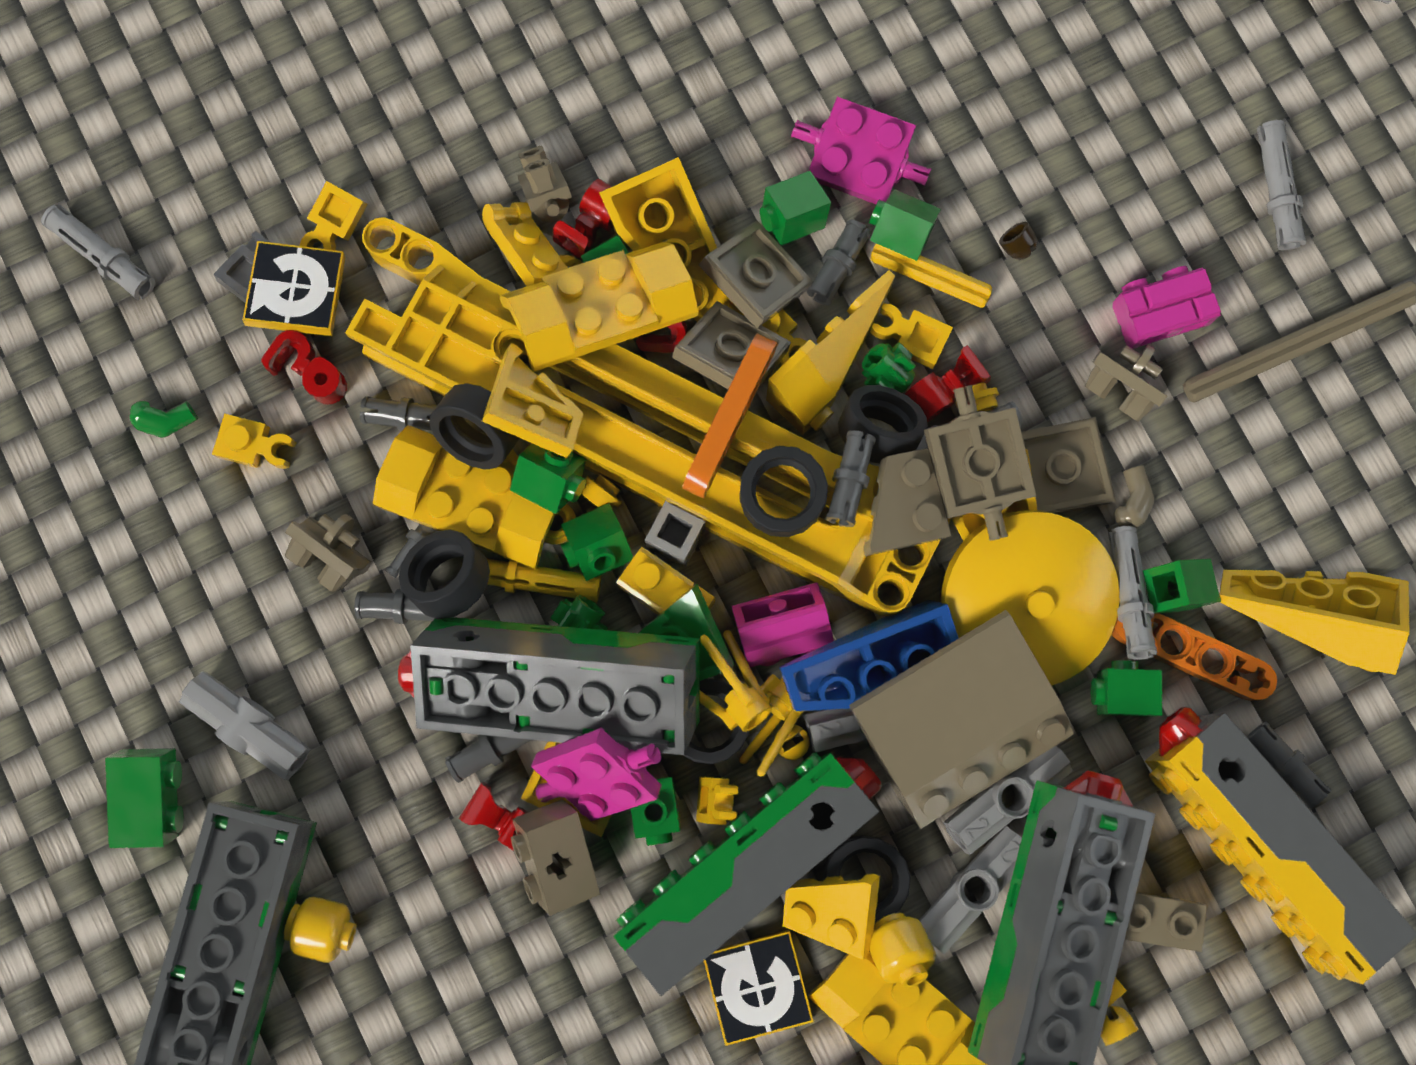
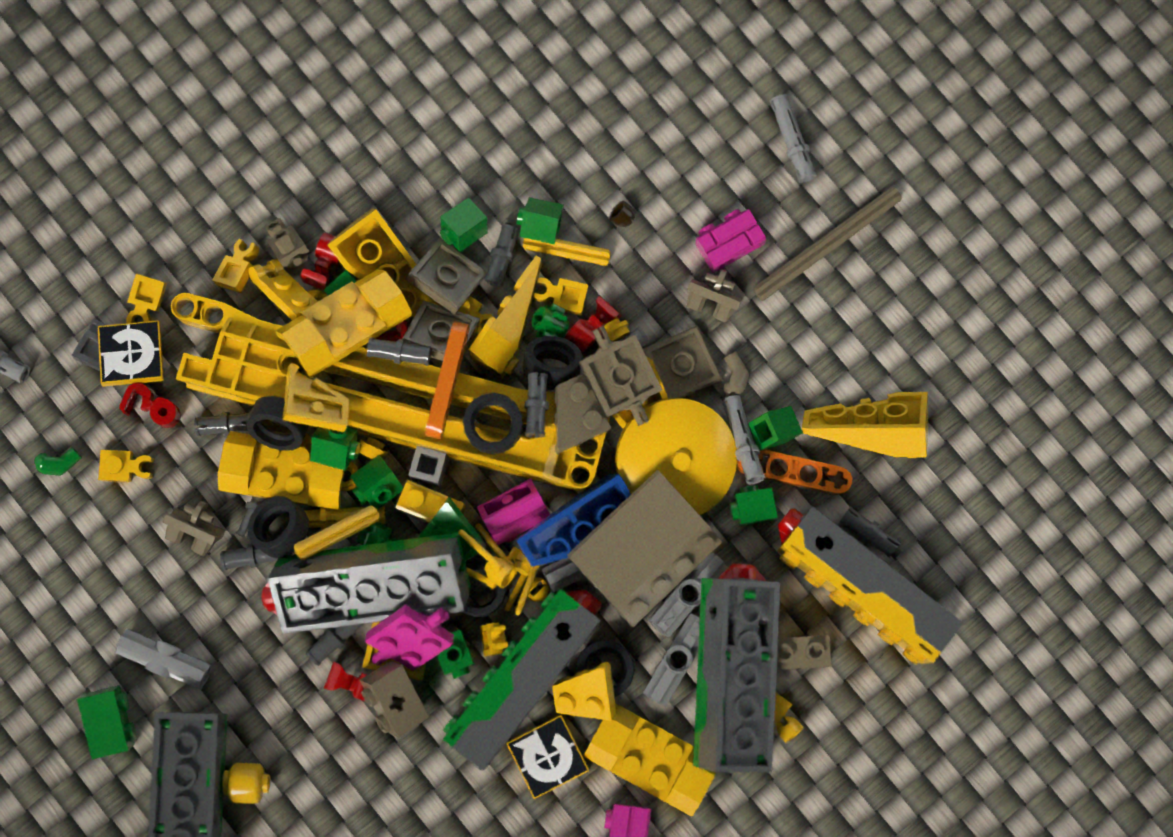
camera: 15 degrees left, 0 degrees up
dark pink plate [791,97,931,204] -> none
yellow head [870,913,936,987] -> none
none -> yellow plate [212,239,260,293]
none -> yellow axle [294,506,380,560]
none -> dark grey pin [367,337,432,366]

